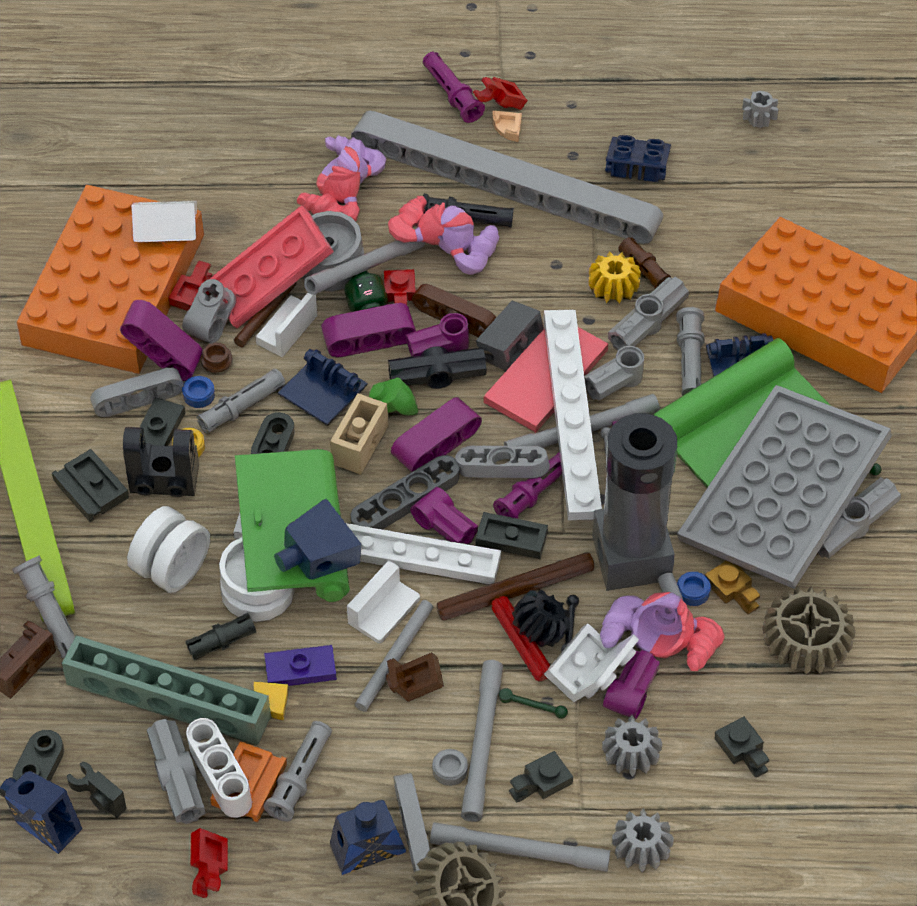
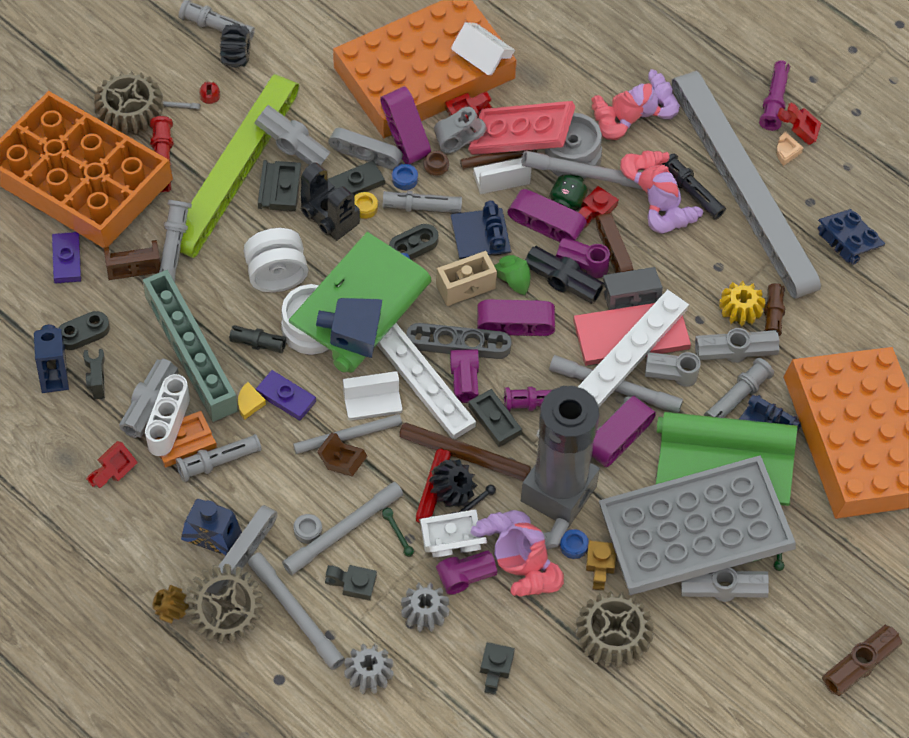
camera: 40 degrees right, 5 degrees up
light grey beam [455,446,550,478] -> none
none -> light grey piece [254,105,330,165]

